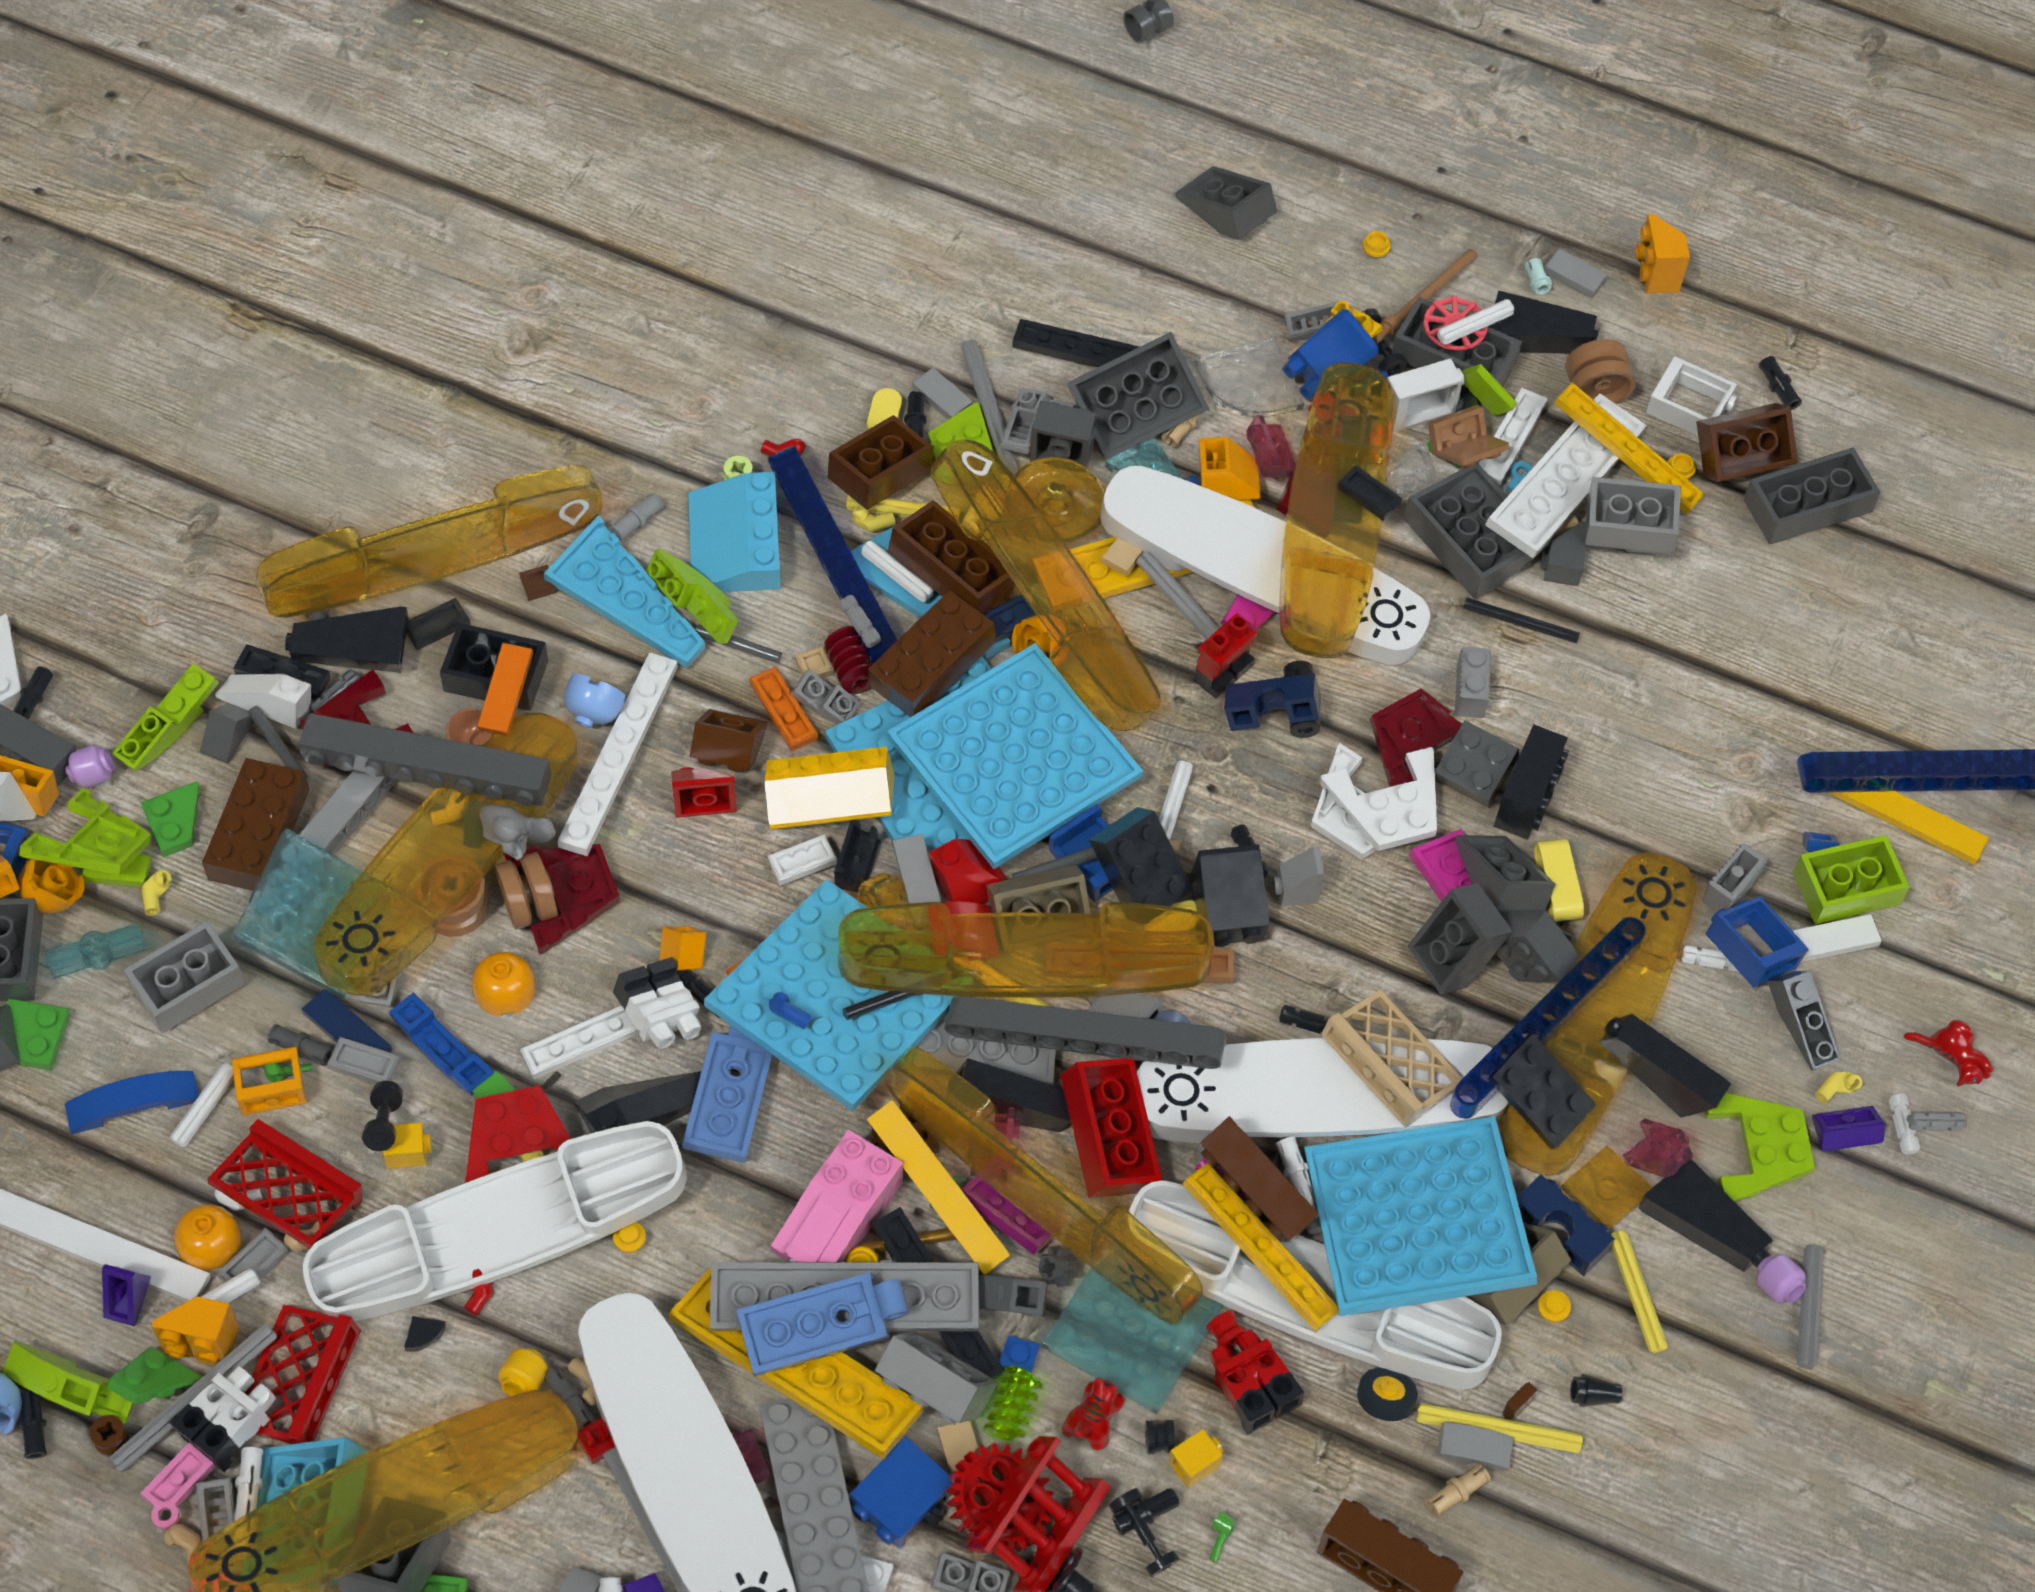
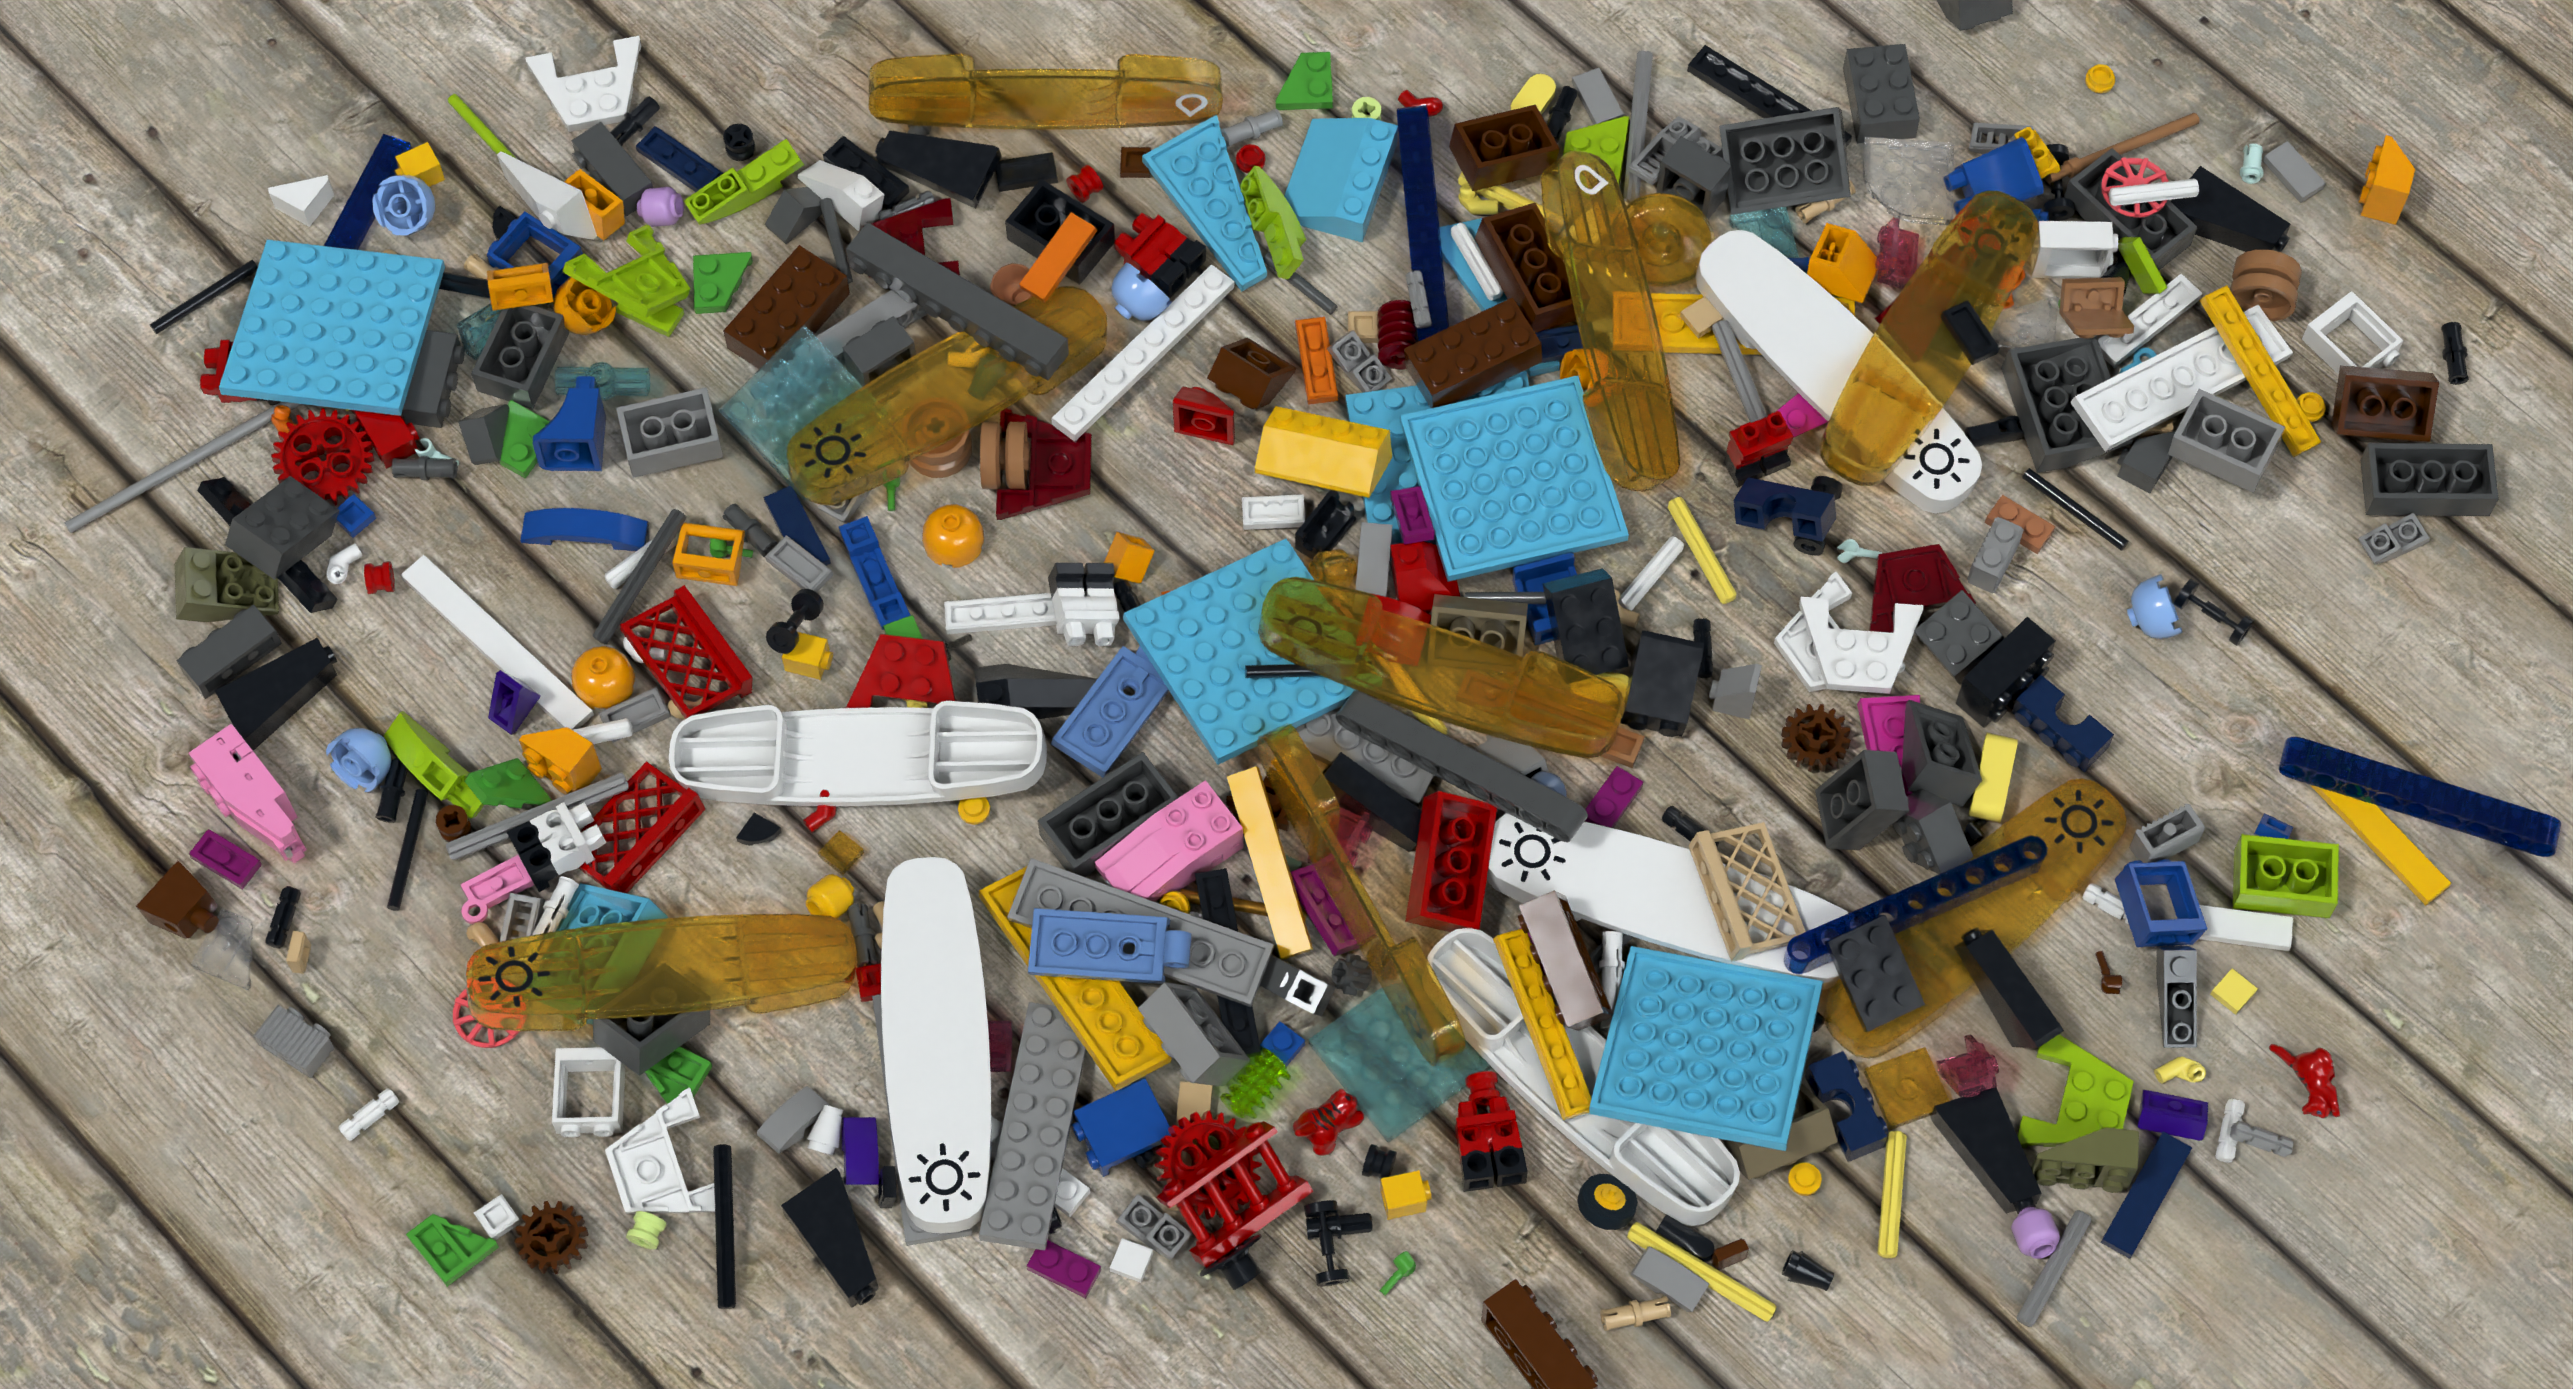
camera: 25 degrees right, 5 degrees up
light yellow arm [141,870,172,916] -> none
light grey head [479,804,556,861] -> none
blue arm [769,992,812,1029] -> none
none -> black bar [387,789,428,911]
none -> blue hips [532,376,606,471]
none -> dark grey axle [593,509,686,644]
none -> dark blue tile [636,126,723,192]
none -> black wheel [723,124,755,161]
none -> clear yellow tile [818,830,864,876]
none -> dark grey brick [842,316,919,403]
none -> bright green hand [881,467,901,511]
none -> dark grey brick [1038,752,1179,877]
none -> red wheel [1066,165,1104,203]
none -> red hips [1114,213,1206,299]
none -> red plate [1236,144,1266,173]
none -> bright green wing [1276,52,1333,110]
none -> magenta plate [1390,486,1434,544]
none -> magenta plate [1585,766,1643,828]
none -> black bar [1656,1214,1714,1262]
none -> light yellow axle [1668,497,1736,604]
none -> reddish brown gear [1781,704,1851,772]
none -> light aqua hand [1837,539,1882,563]
none -> dark grey brick [1843,44,1920,144]
none -> black bar [1965,415,2024,447]
none -> nougat plate [1985,495,2055,555]
none -> dark blue arch [2012,675,2114,772]
none -> olive slope [2031,1127,2139,1193]
none -> reddish brown hand [2095,951,2122,994]
none -> dark blue tile [2100,1132,2192,1259]
none -> light blue cylinder [2127,574,2183,639]
none -> black wheel [2173,579,2255,646]
none -> light yellow tile [2210,968,2258,1015]
none -> light grey slope [2358,513,2430,565]

